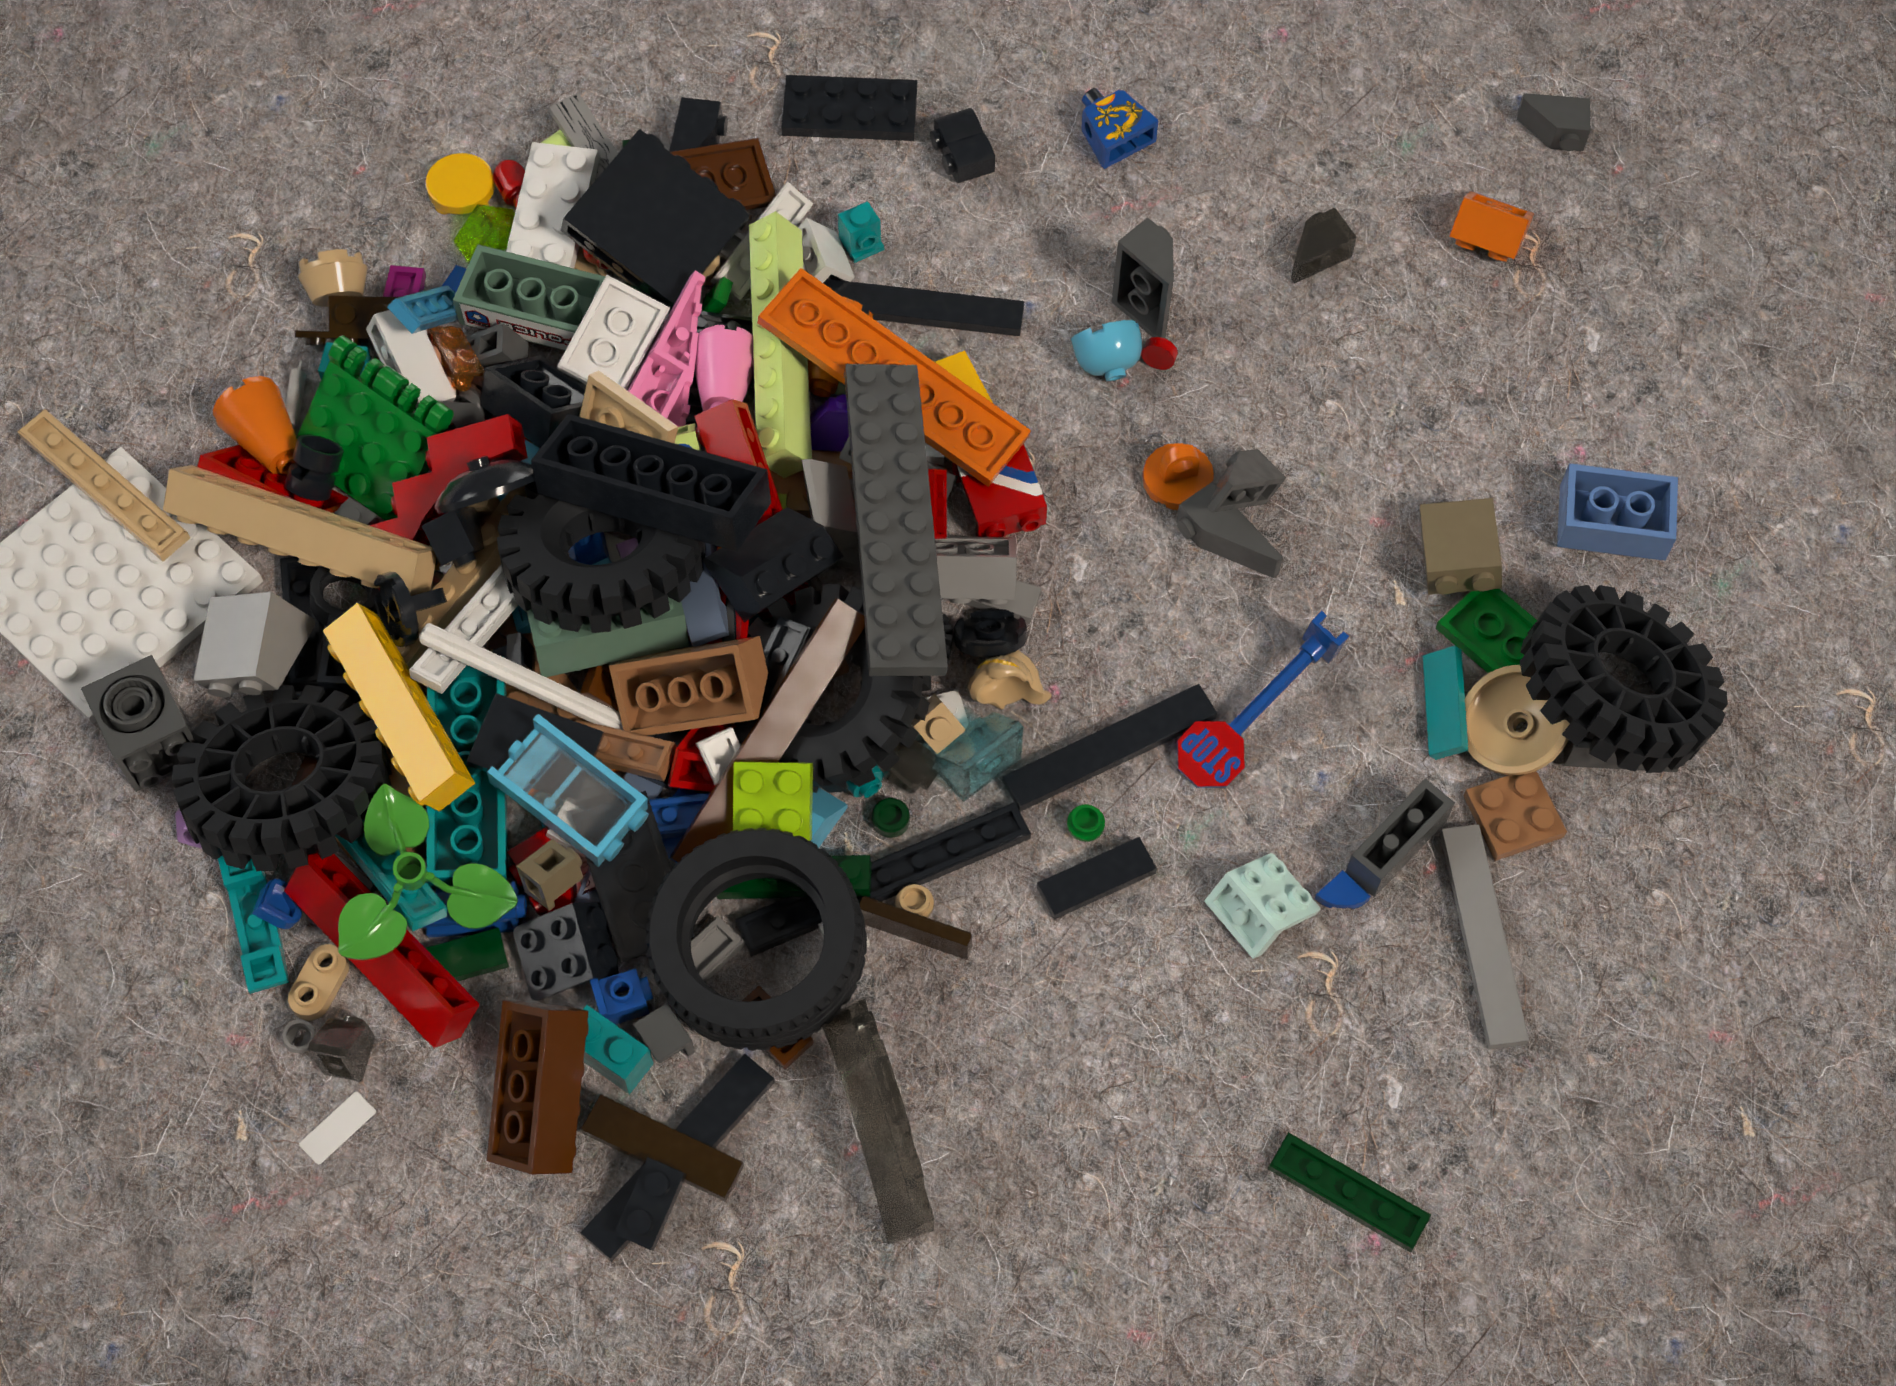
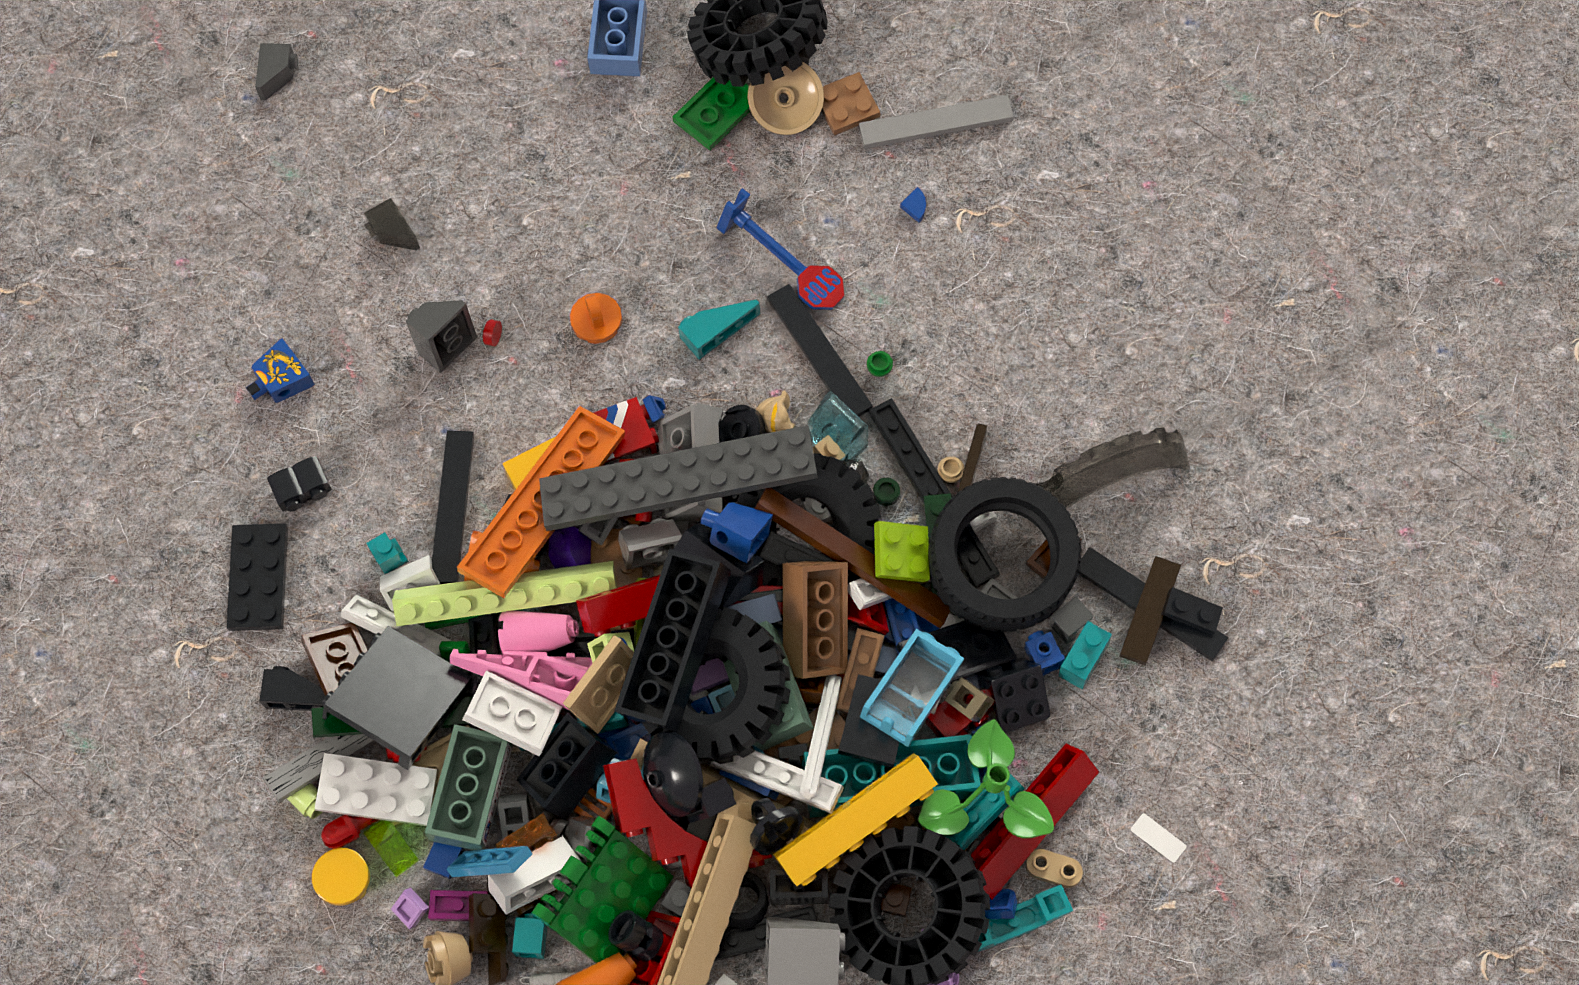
camera: 90 degrees left, 5 degrees up
light grey hinge [283,1019,315,1053] -> none
clear smoke slope [307,1016,375,1082] -> none
dark green tile [426,927,509,981] -> none
reddish brown slope [486,1000,589,1175] -> none
black tile [1037,837,1157,920] -> none
medium azure cylinder [1071,320,1142,381] -> none
dark grey slope [1176,482,1283,578] -> none
light aqua bracket [1204,853,1320,959] -> none
dark grey slope [1207,449,1286,513] -> none
dark green tile [1268,1132,1431,1253] -> none
dark grey brick [1345,779,1455,897] -> none
dark tan brick [1420,498,1502,595] -> none
teal tile [1423,645,1469,760] -> none
orange slope [1449,191,1534,262] -> none
none -> lavender tile [391,887,429,929]
none -> blue tile [642,395,666,423]
none -> teal slope [678,299,760,360]
none -> blue torso [701,502,773,563]

